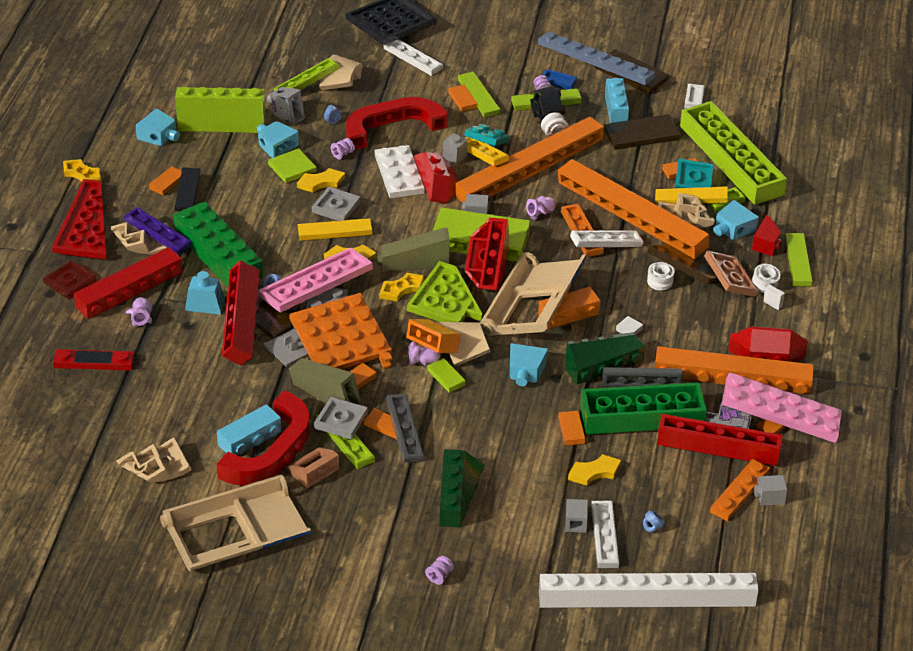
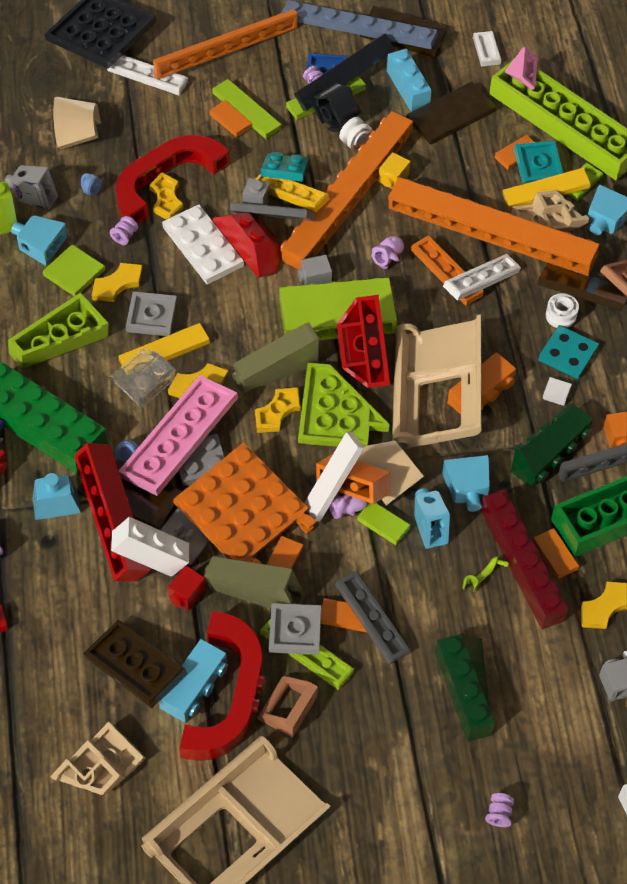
camera: 20 degrees left, 15 degrees up
lime tile [273,58,339,91] -> none
none -> lime wedge [8,293,109,369]
none -> dark brown tile [83,619,187,709]
none -> clear slope [110,348,176,409]
none -> white brick [111,517,189,577]
none -> yellow tile [149,172,183,220]
none -> orange tile [153,9,297,79]
none -> red brick [168,566,206,611]
none -> dark grey tile [230,202,316,222]
none -> black tile [293,33,395,111]
none -> white tile [304,432,364,521]
none -> yellow brick [378,152,410,189]
none -> medium azure torso [414,488,450,549]
none -> lime piece [463,556,509,592]
none -> dark red brick [481,489,568,630]
none -> bright pink slope [505,47,538,90]
none -> teal tile [538,325,599,379]

